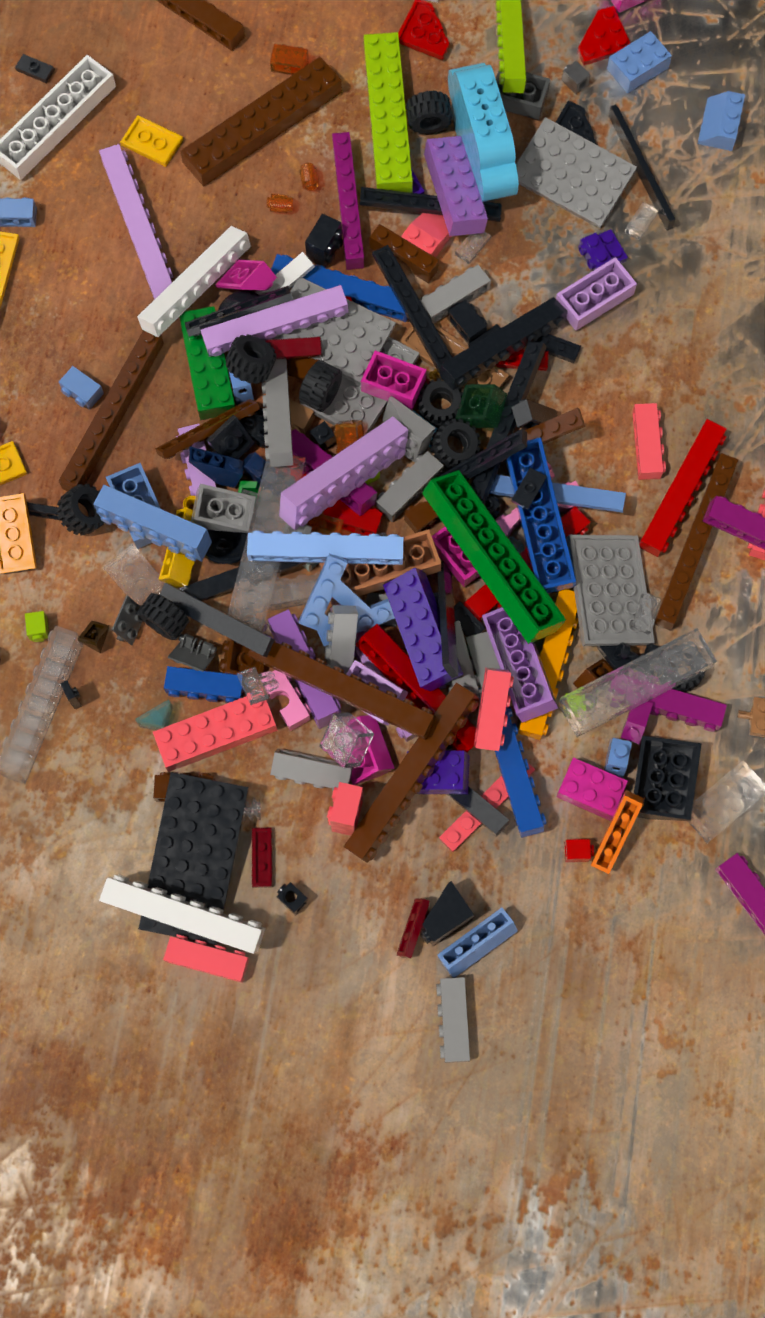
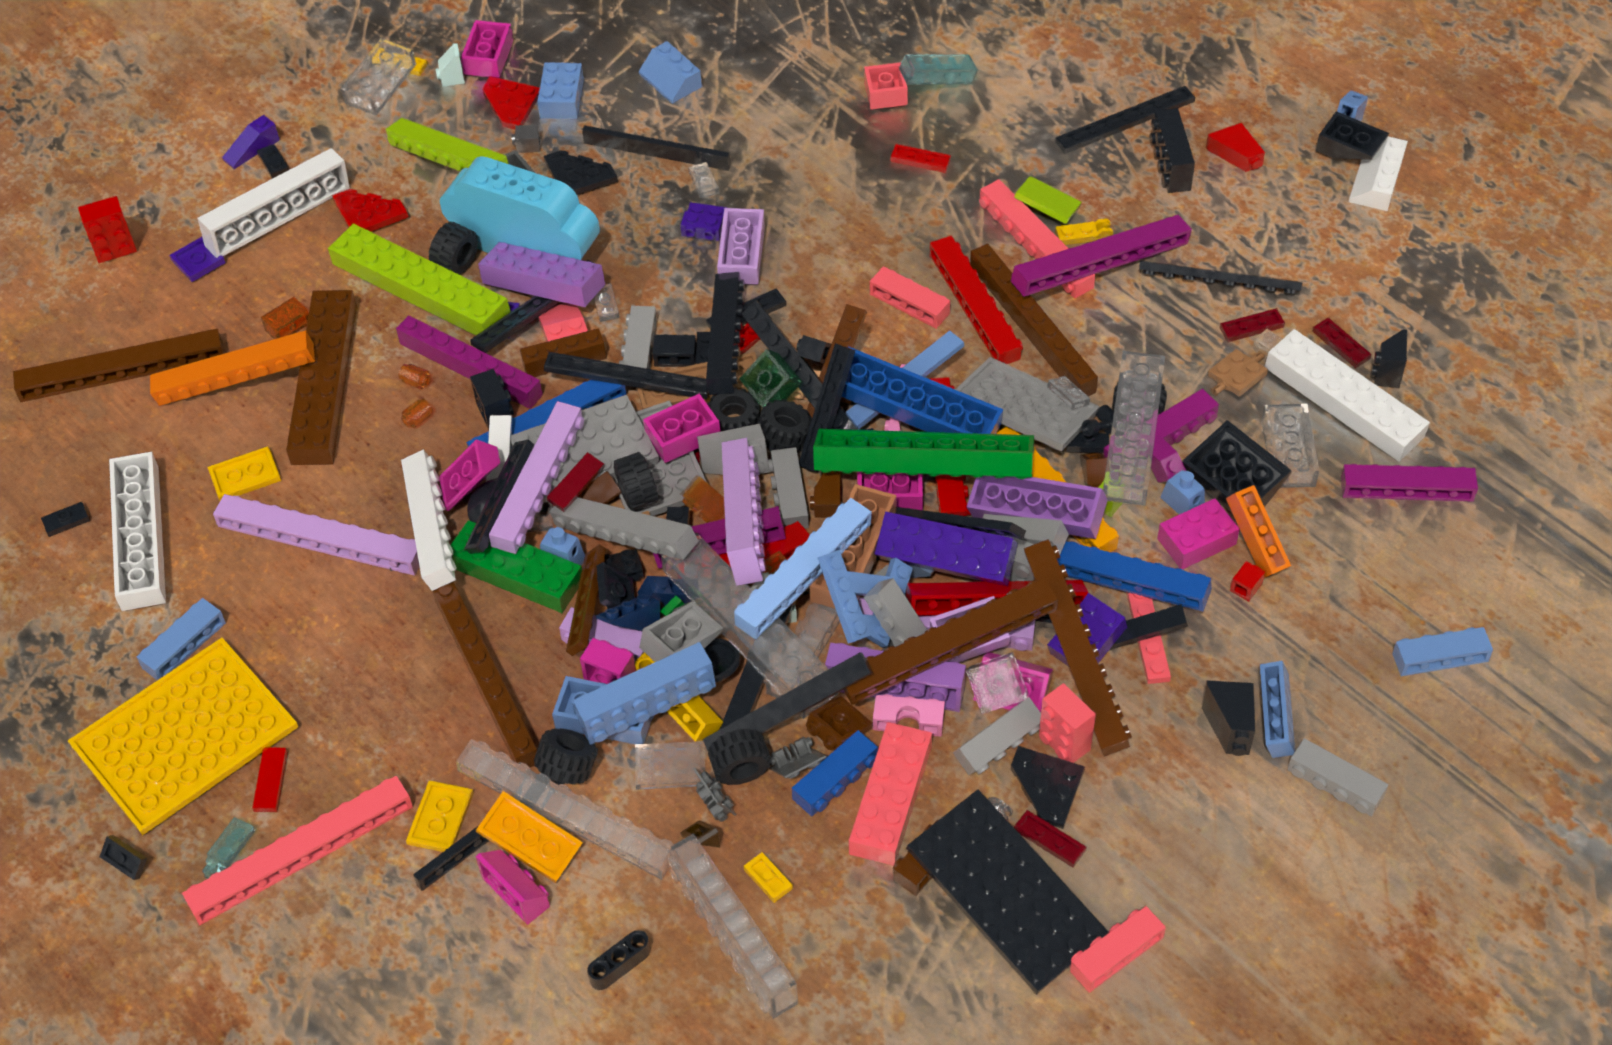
camera: 50 degrees left, 20 degrees down
lime brick [25,611,49,642] -> none
medium blue brick [59,366,104,409] -> none
black plate [61,680,82,709] -> none
white brick [99,874,266,954] -> none
clear light blue slope [135,699,173,731] -> none
black tyre [225,334,277,384] -> none
clear hinge [237,667,279,705] -> none
black brick [277,882,308,915] -> none
dark red tile [397,898,430,959] -> none
coral brick [474,667,514,751] -> none
black plate [511,468,547,510] -> none
light grey plate [516,117,637,229] -> none
none -> orange brick [150,330,315,406]
none -> clear brick [456,739,677,880]
none -> dark pink brick [580,638,636,684]
none -> yellow plate [743,852,793,903]
none -> black plate [1011,746,1085,829]
none -> medium blue brick [1392,627,1493,676]

